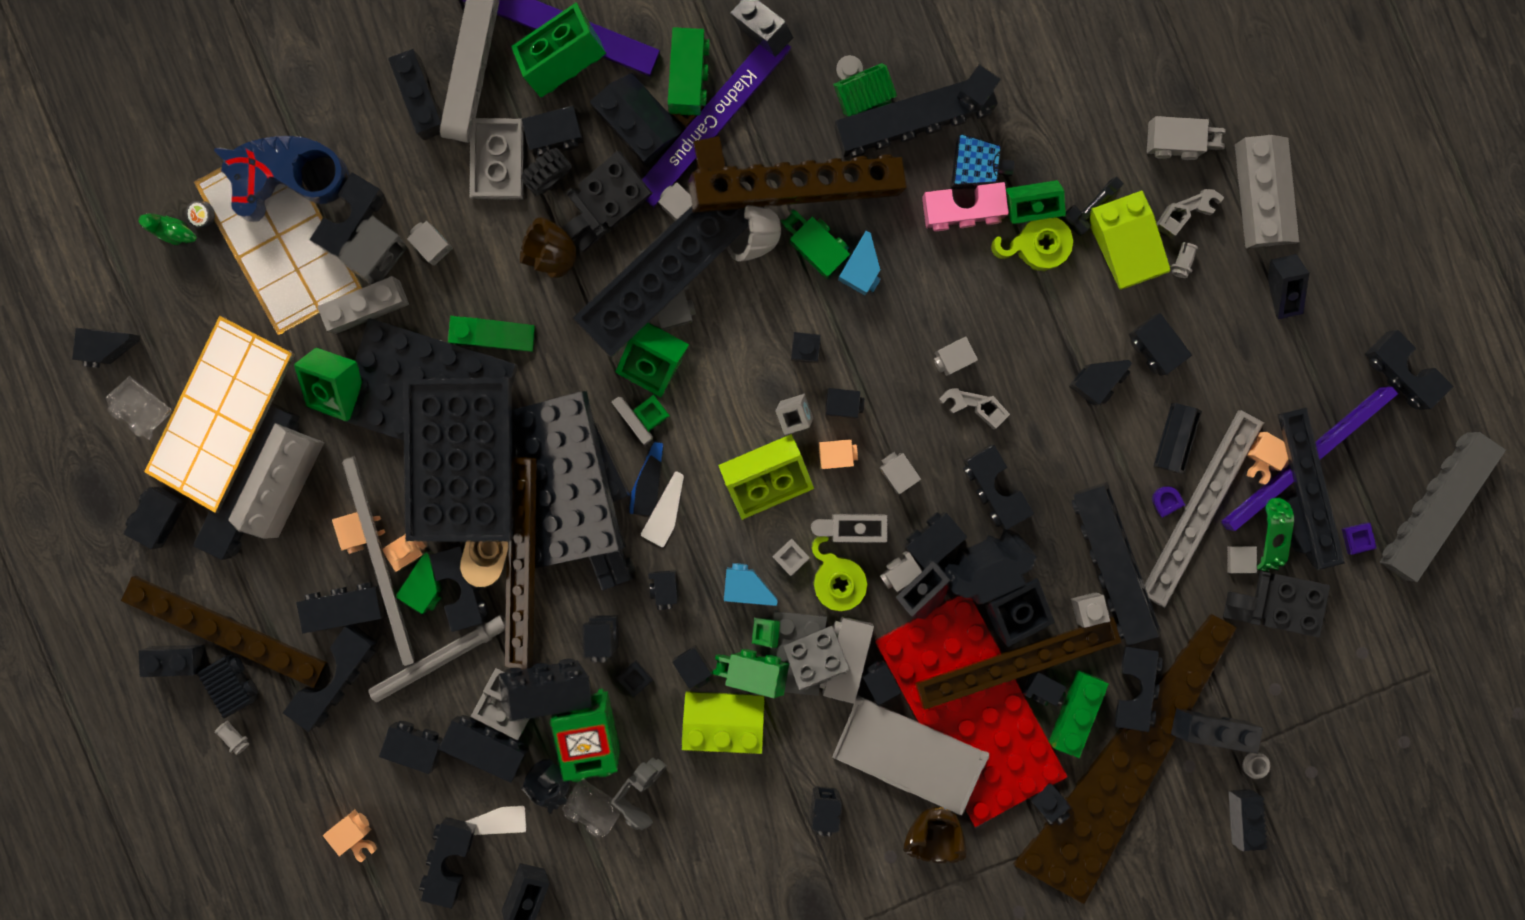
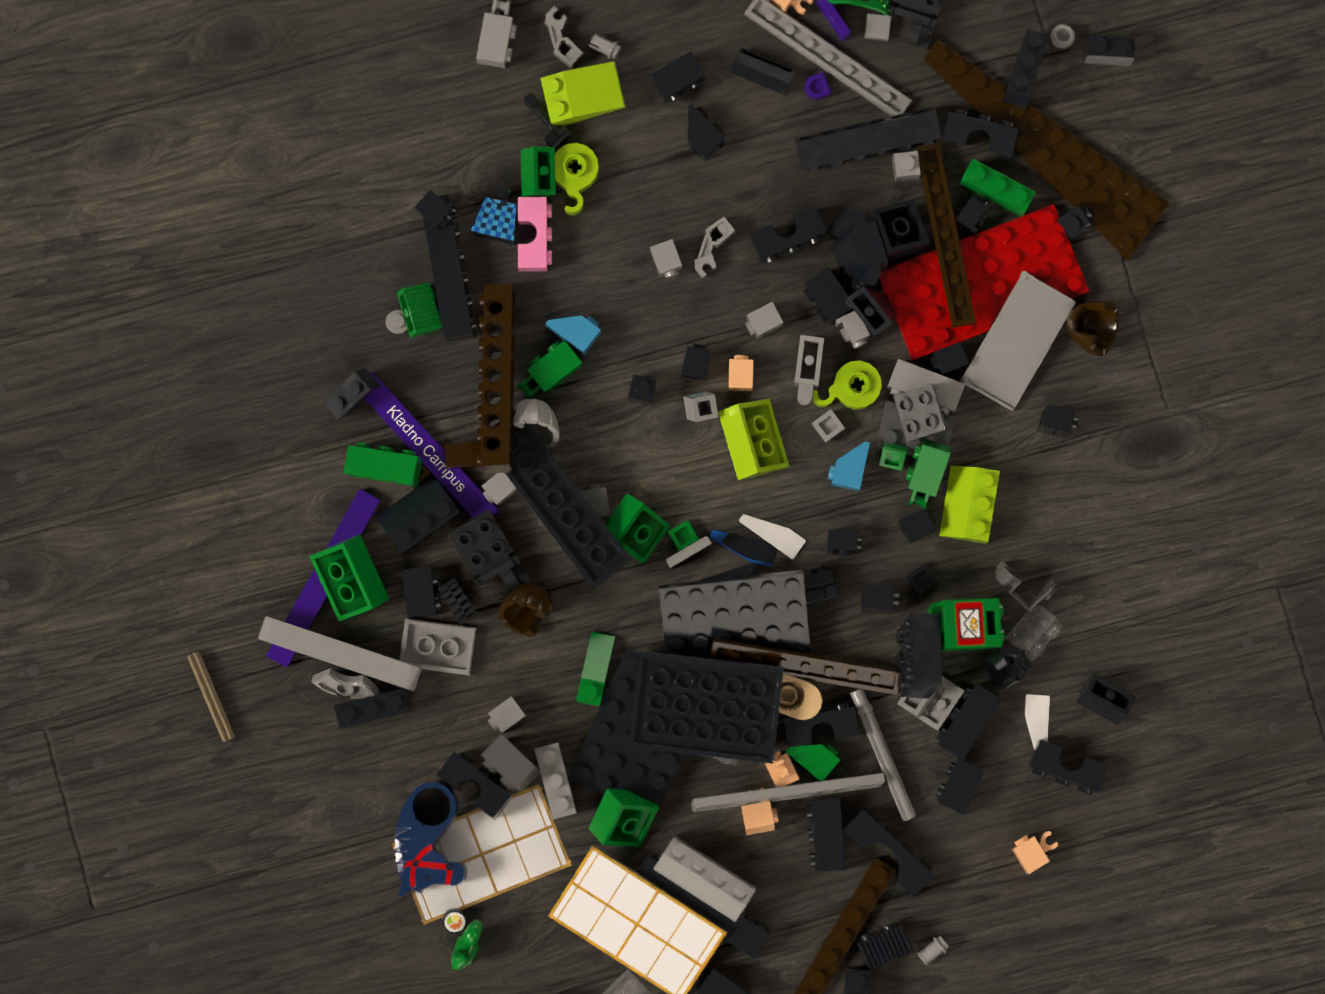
camera: 80 degrees left, 5 degrees down
none -> light grey tile [311,668,379,699]

